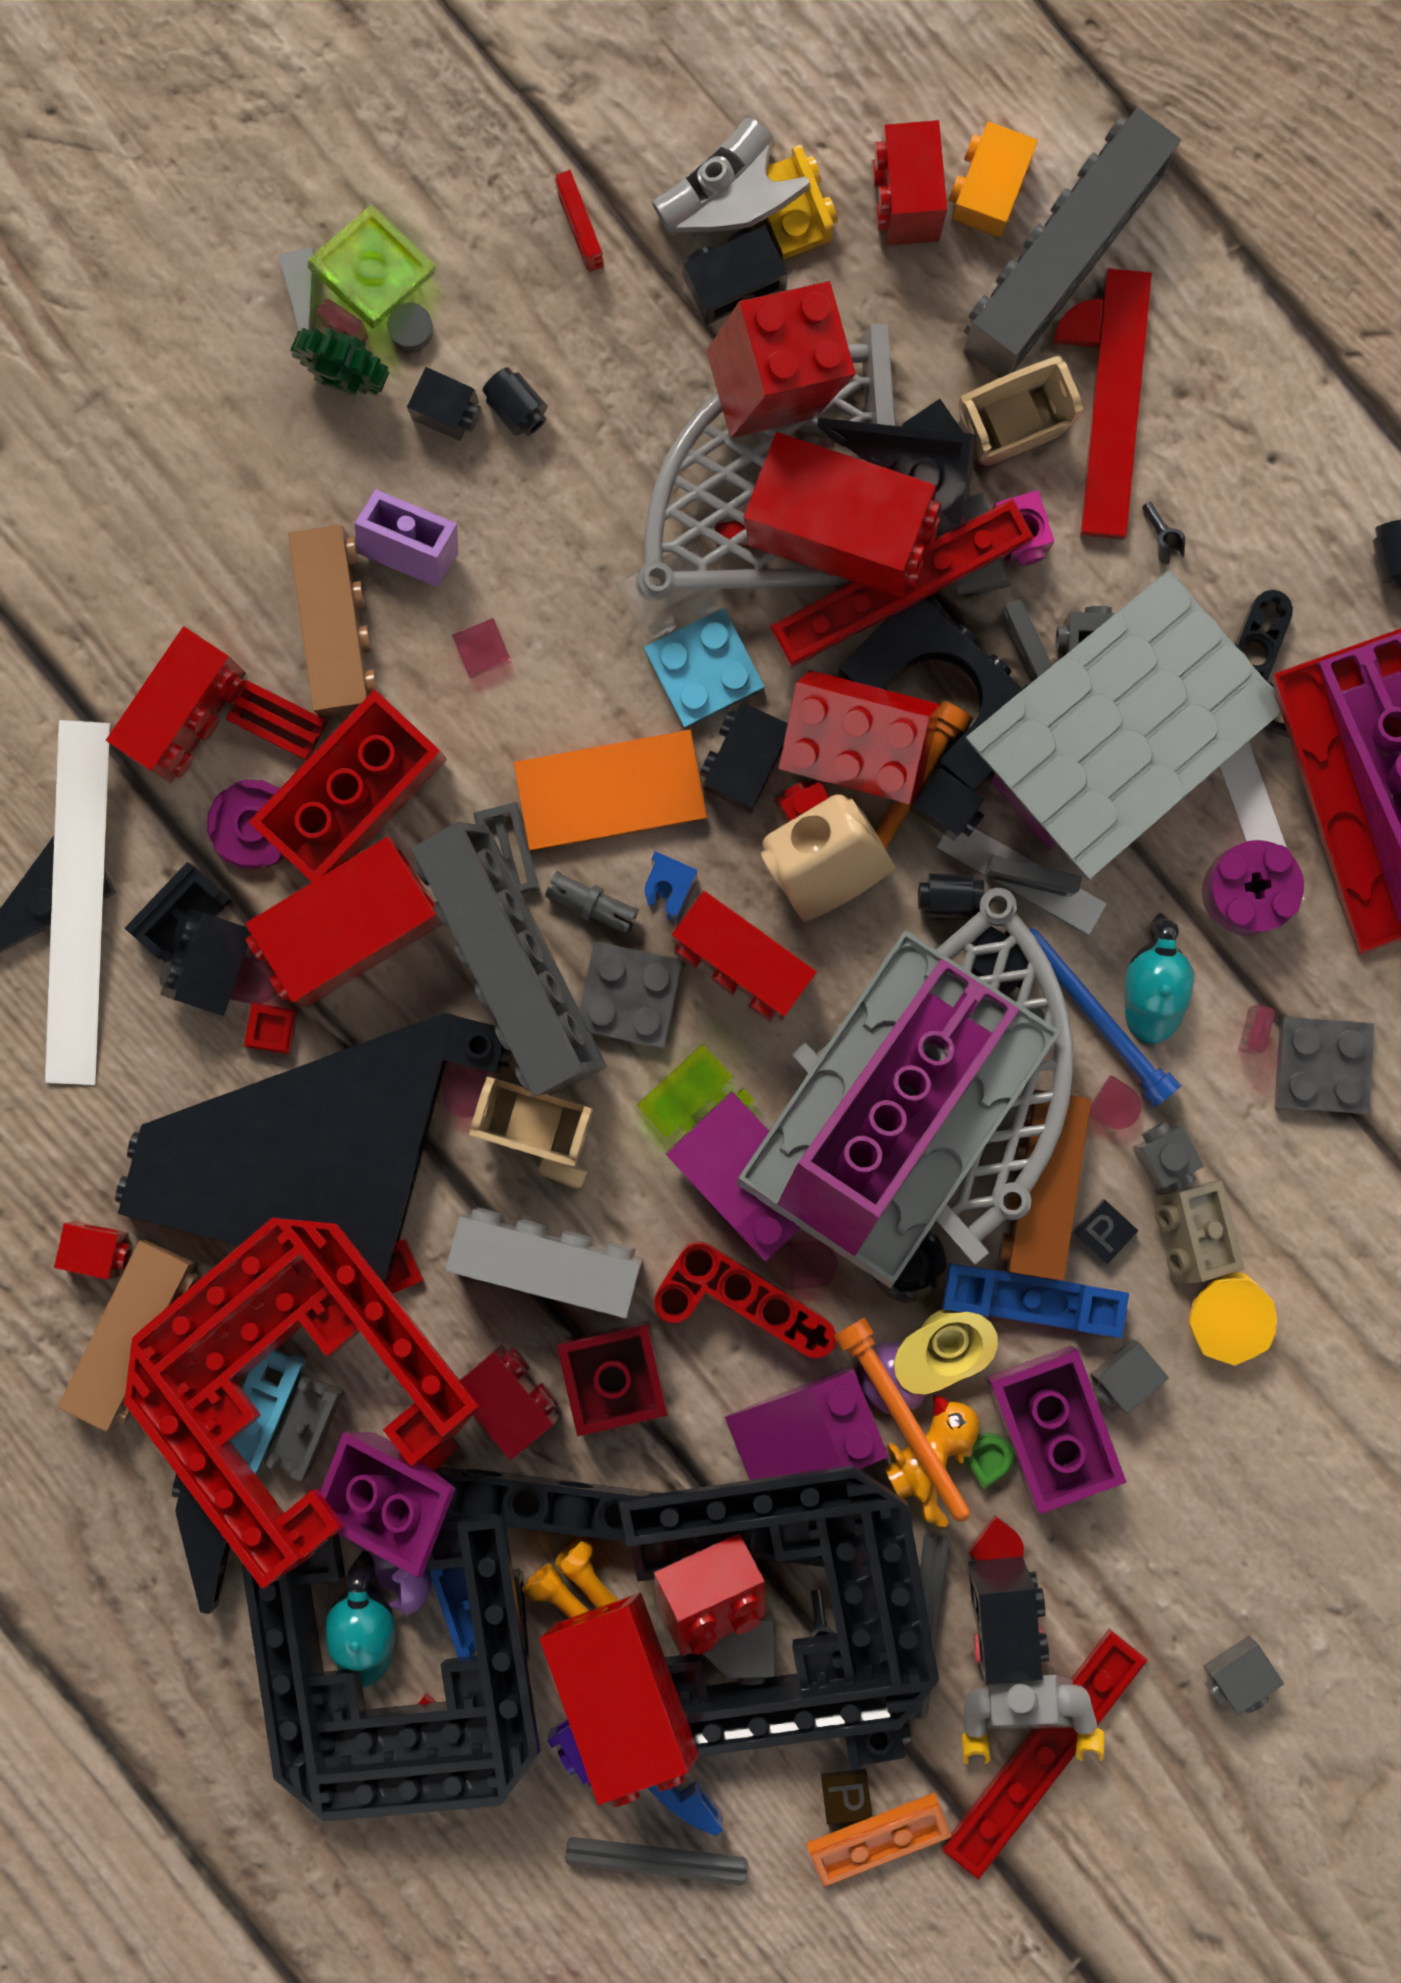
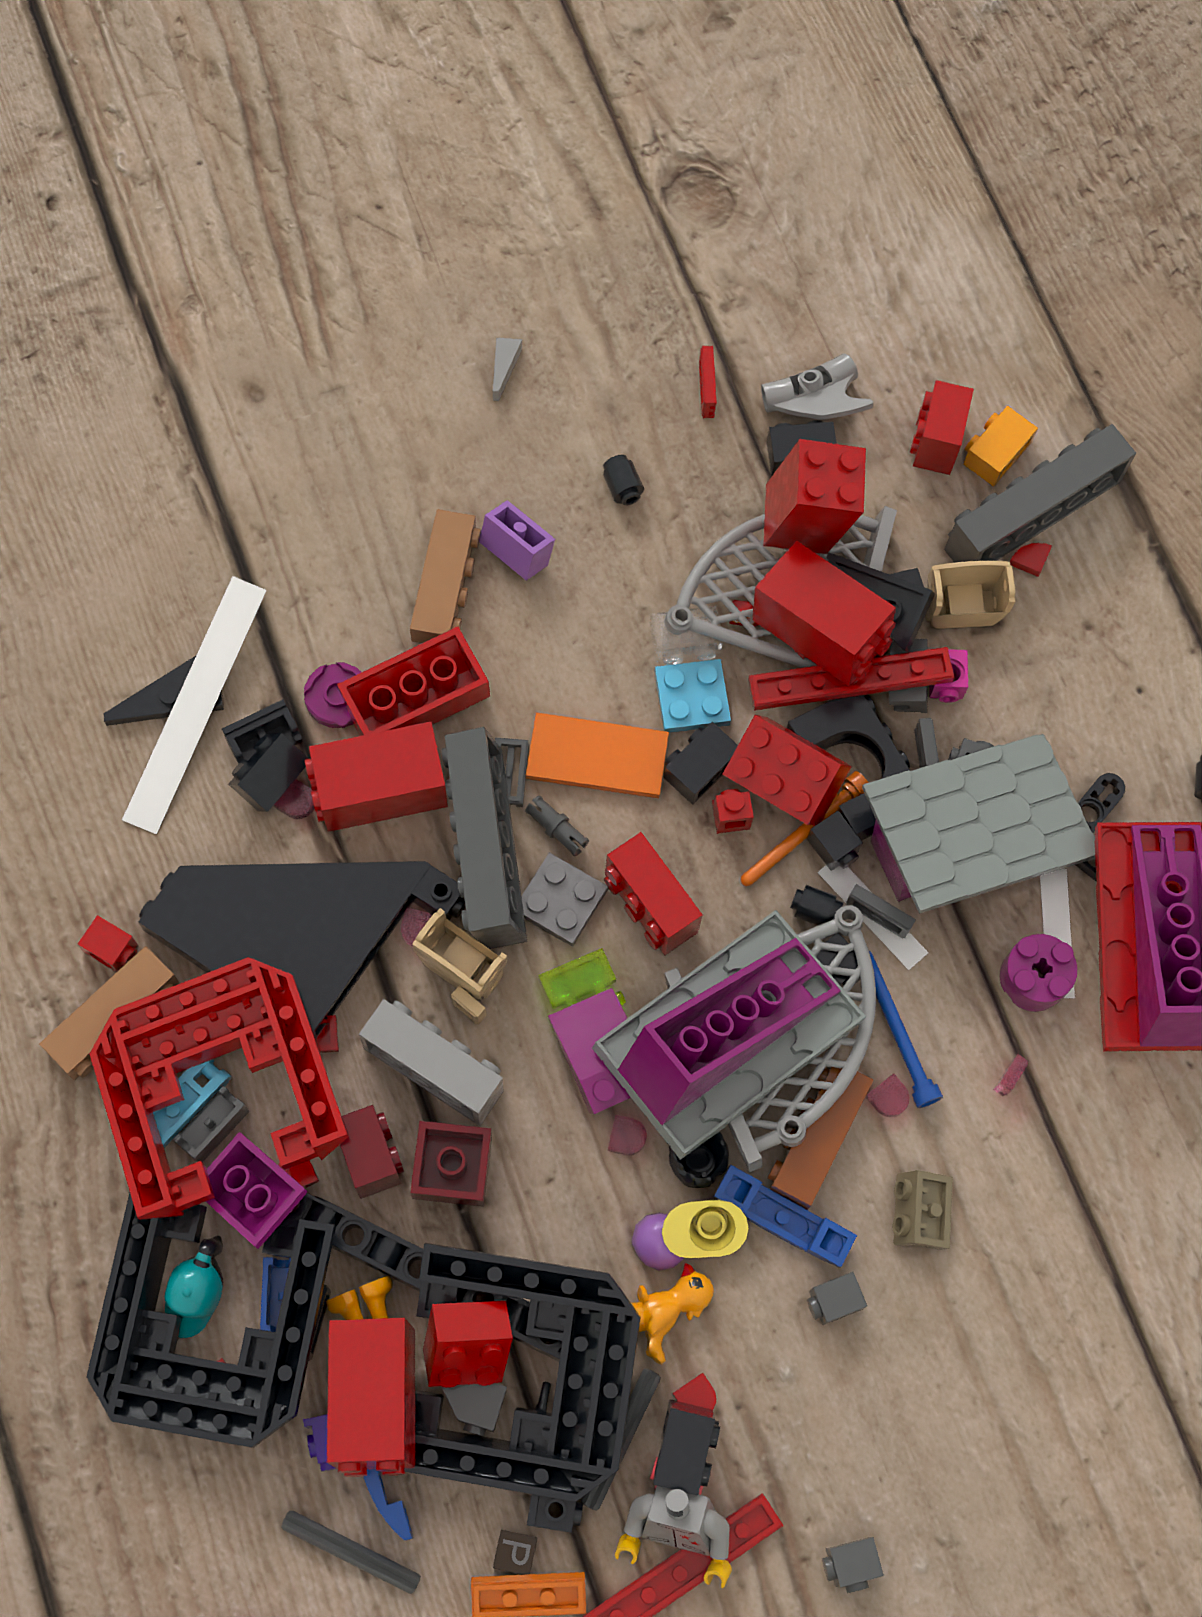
camera: 10 degrees right, 15 degrees down
red brick [105,626,246,783] -> none
black slope [172,1474,231,1614] -> none
red tile [225,680,328,761] -> none
red tile [244,1002,298,1055] -> none
dark green gear [290,328,390,395] -> none
clear neon green plate [307,205,436,329] -> none
clear pink tile [316,299,368,342] -> none
medium lavender hair [373,1553,432,1615] -> none
dark grey tile [387,303,434,351] -> none
black brick [407,367,481,441] -> none
clear pink tile [452,618,511,679] -> none
blue hinge [645,851,698,924] -> none
red beam [654,1241,836,1358] -> none
magenta slope [725,1365,889,1480] -> none
tan piece [761,794,896,922] -> none
yellow bracket [766,145,838,260] -> none
orange piece [834,1317,970,1522] -> none
bright green tile [964,1432,1013,1489] -> none
magenta brick [985,1345,1127,1514] -> none
black tile [1072,1199,1139,1264] -> none
red tile [1080,268,1152,540] -> none
teal hair [1124,913,1195,1044] -> none
dark grey brick [1133,1122,1204,1191] -> none
black hand [1142,502,1185,564] -> none
yellow hat [1188,1272,1277,1366] -> none
flat silver plate [1274,1017,1375,1114] -> none

